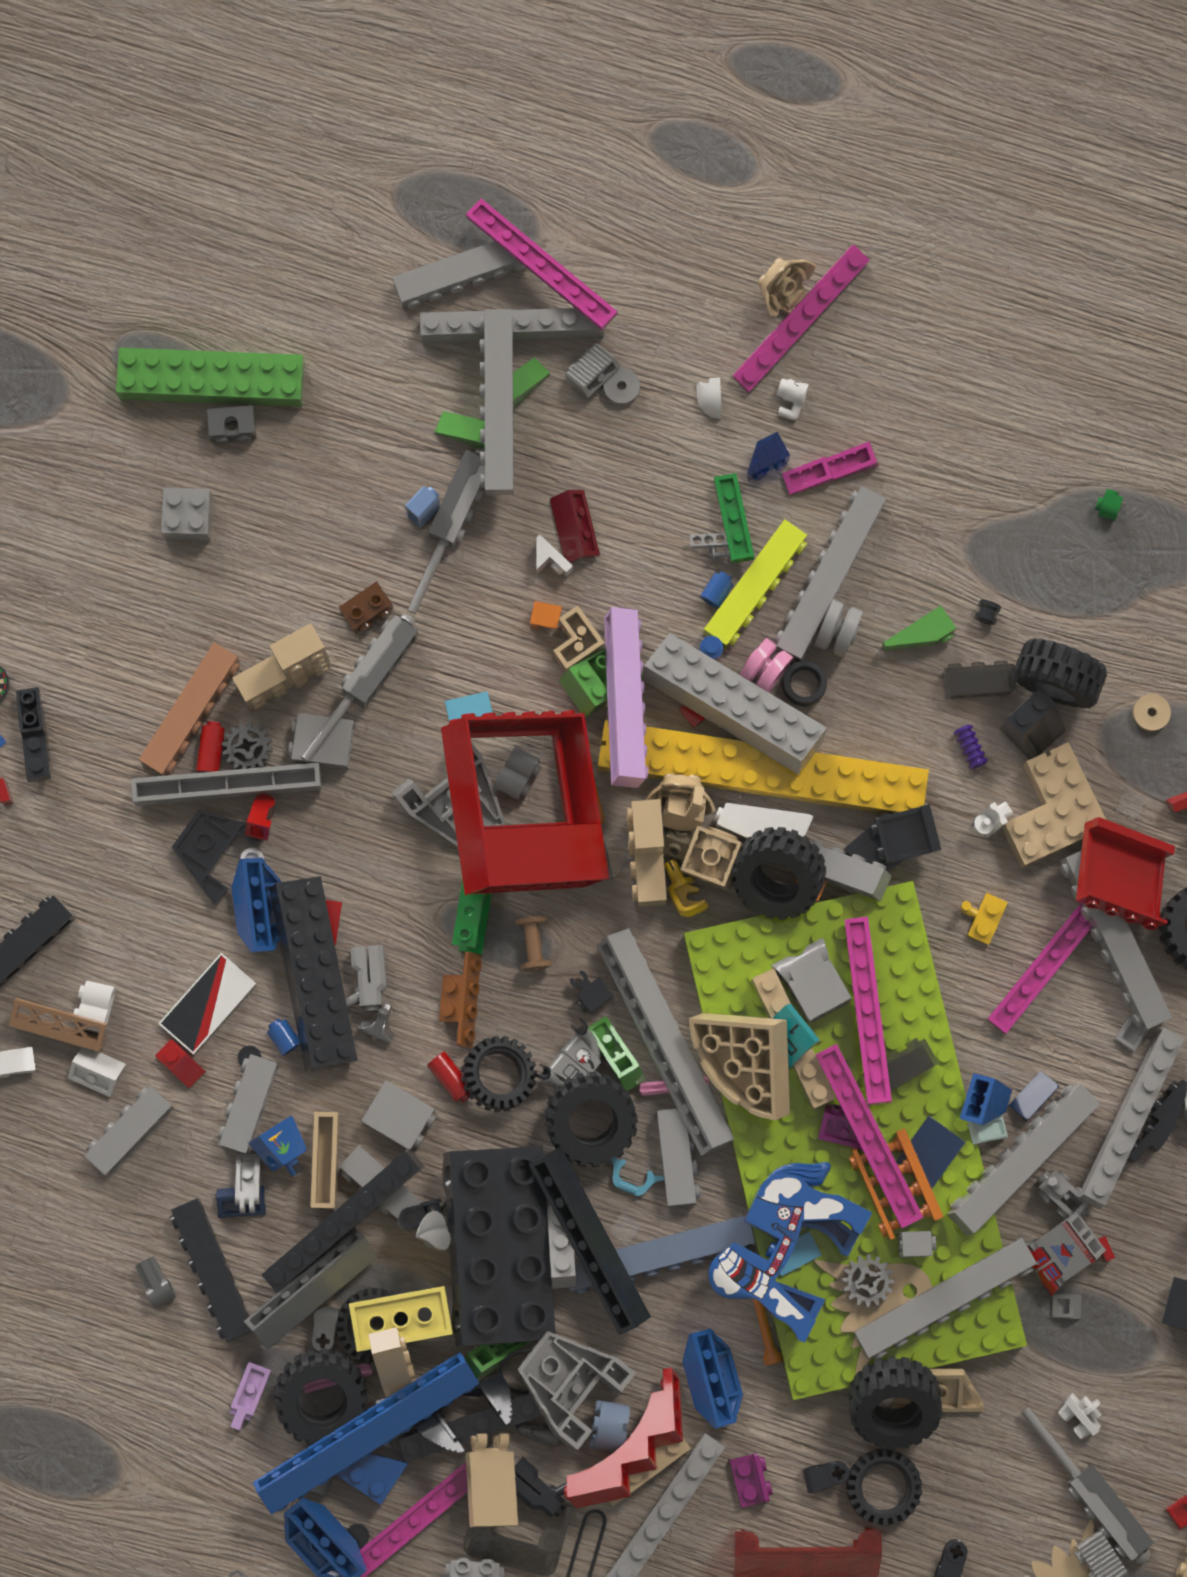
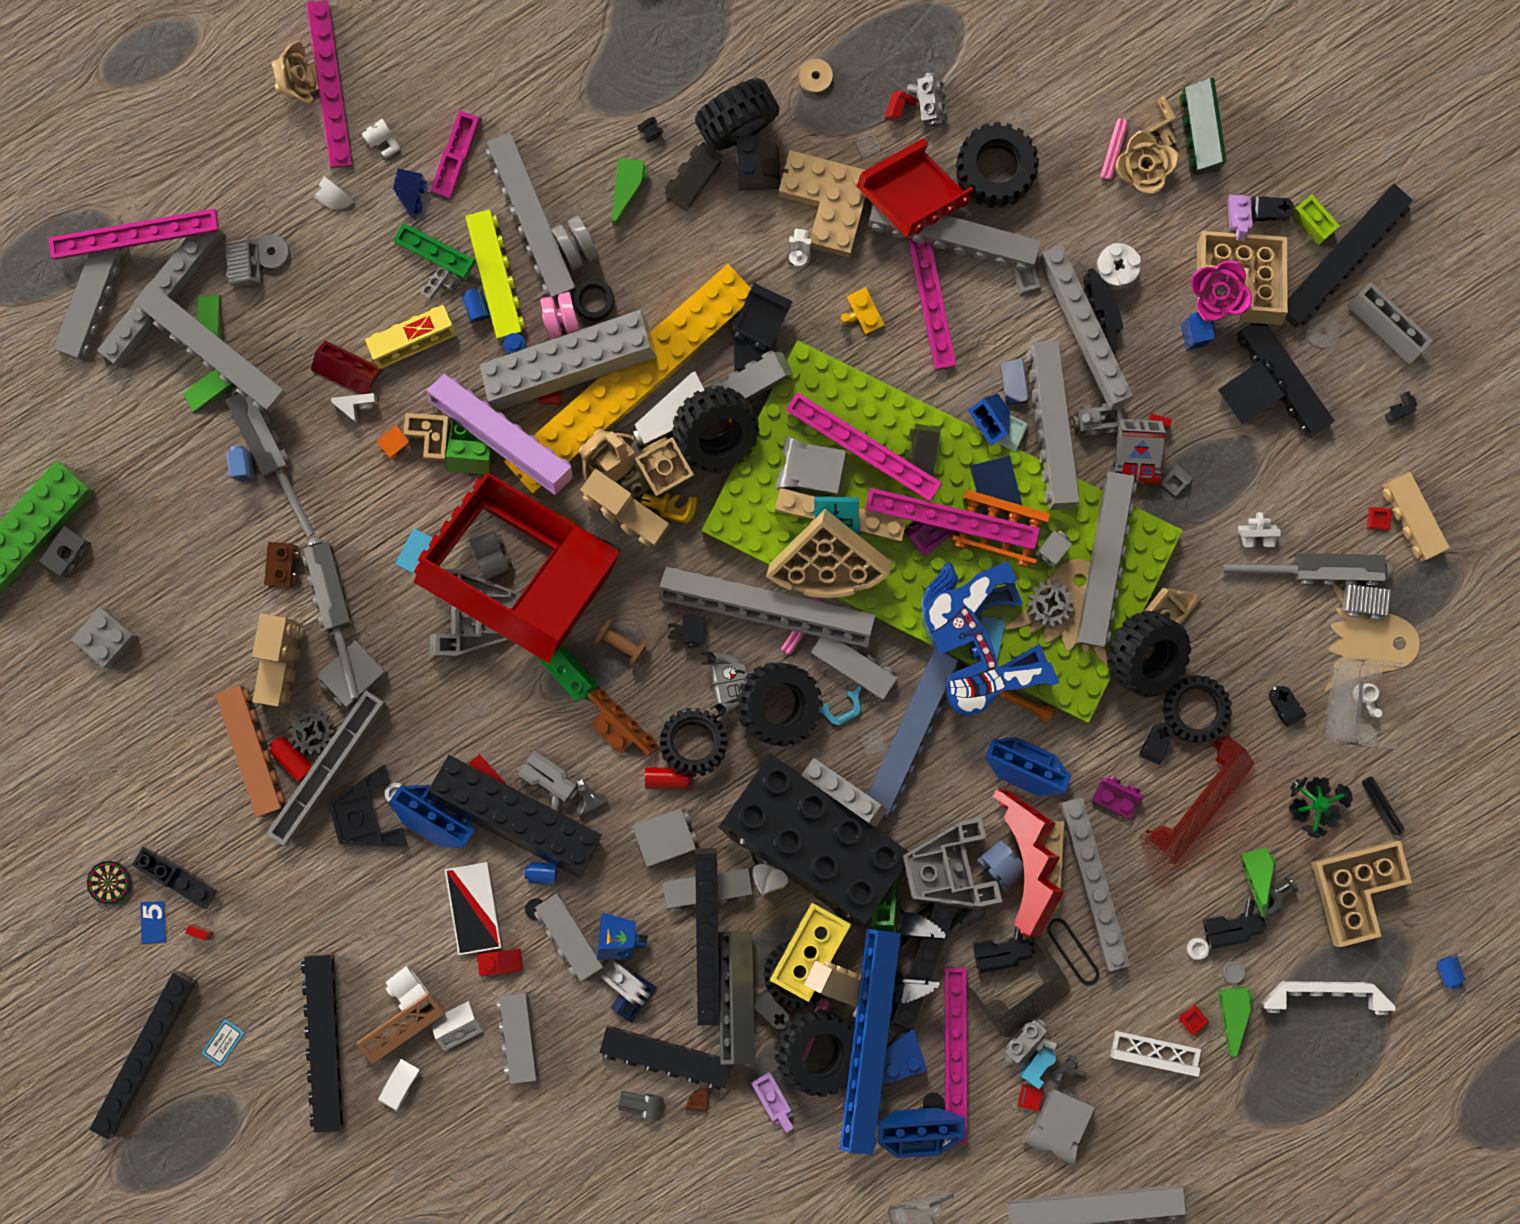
camera: 50 degrees left, 5 degrees up
red leg [245,794,275,841] -> none
tan brick [311,1112,340,1209] -> none
black piece [399,1198,446,1230] -> none
tan tile [466,1434,518,1527] -> none
black brick [529,1146,651,1335] -> none
bright green slope [588,1016,646,1091] -> none
dark purple piece [953,724,988,769] -> none
none -> light yellow brick [365,305,457,369]
none -> copper tile [685,1088,709,1111]

